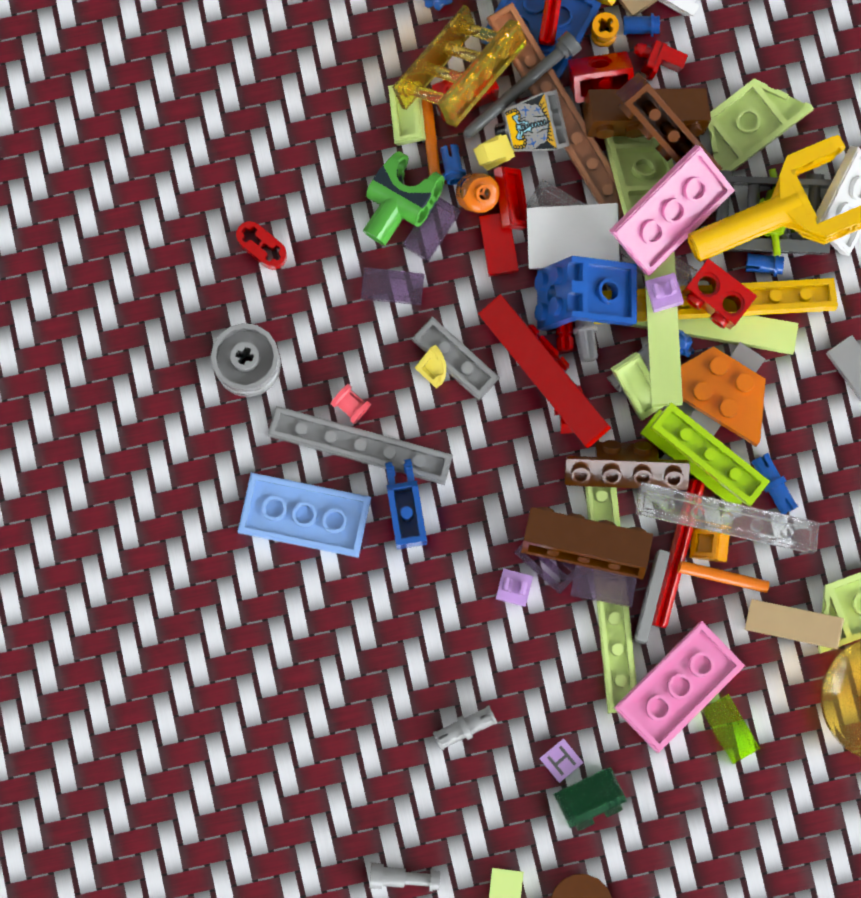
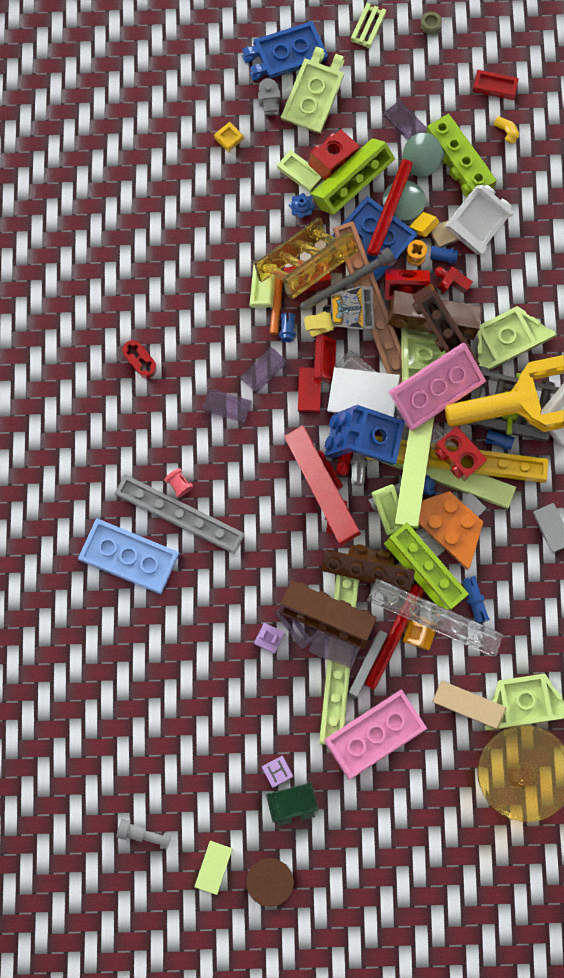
camera: 15 degrees right, 5 degrees down
light grey wheel [211,323,281,397] -> none
bright green connector [363,151,445,246] -> none
blue hinge [385,459,427,550] -> none
light grey tile [412,316,500,401] -> none
light yellow tile [415,345,446,389] -> none
light grey pin [433,705,498,751] -> none
orange head [456,173,499,213] -> none
lavender tile [645,273,684,313] -> none
orange bar [677,560,770,593] -> none
clear neon green tile [701,694,760,764] -> none

